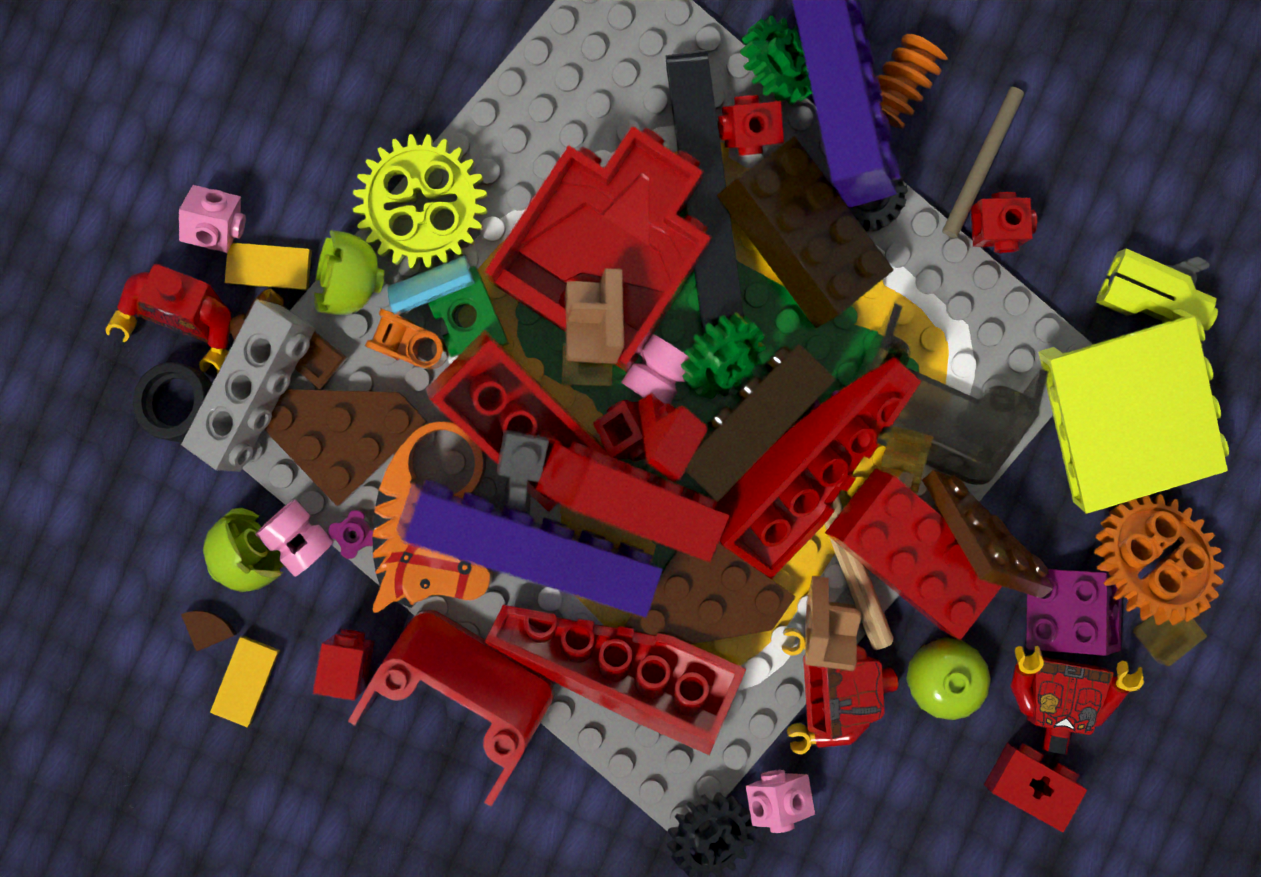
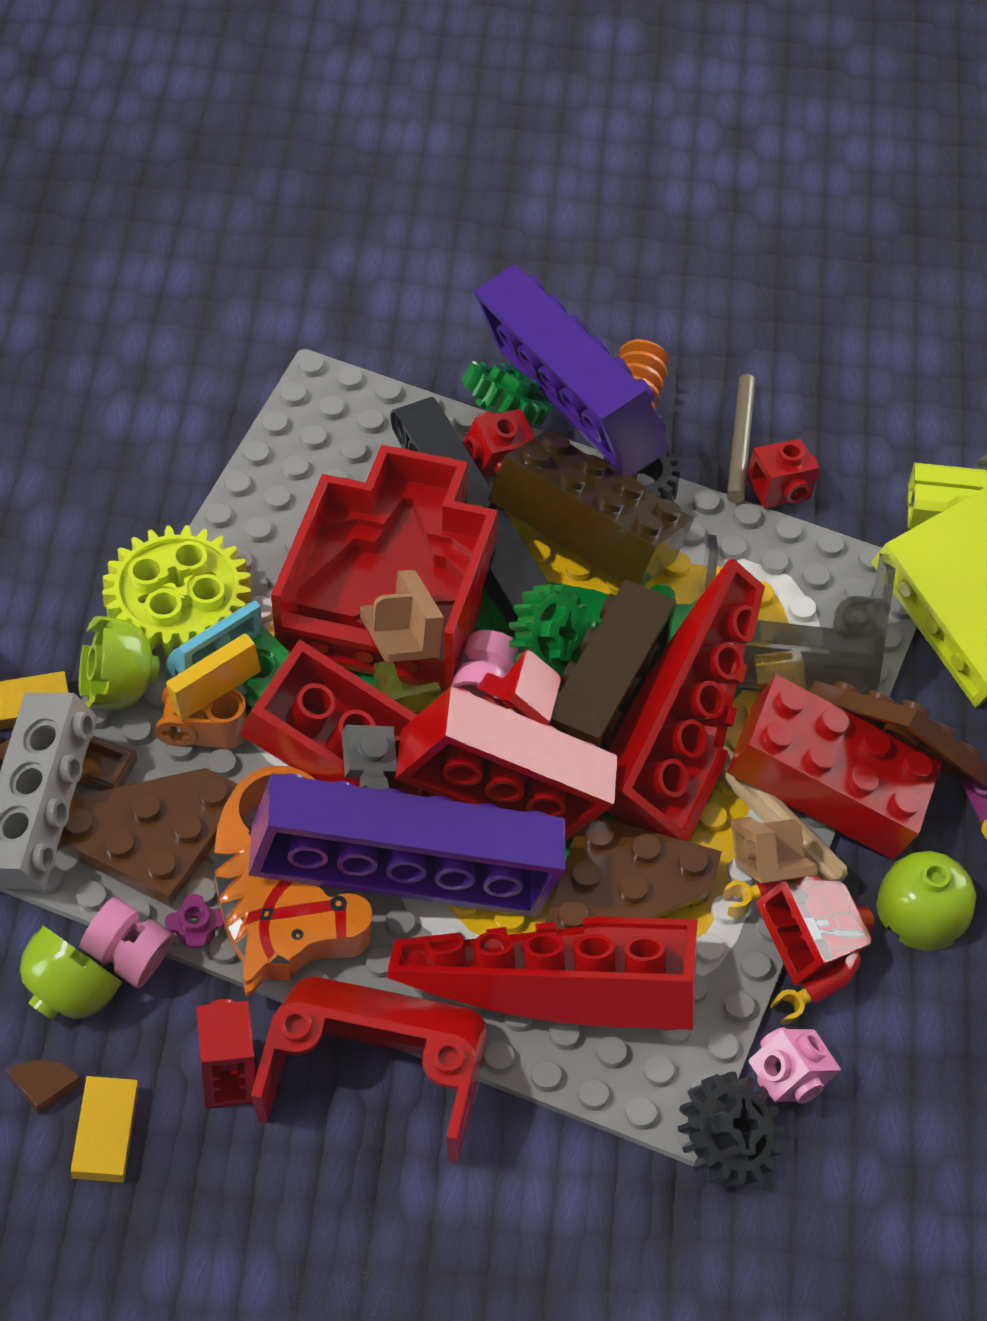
camera: 20 degrees left, 35 degrees down
none -> yellow tile [166,633,261,721]

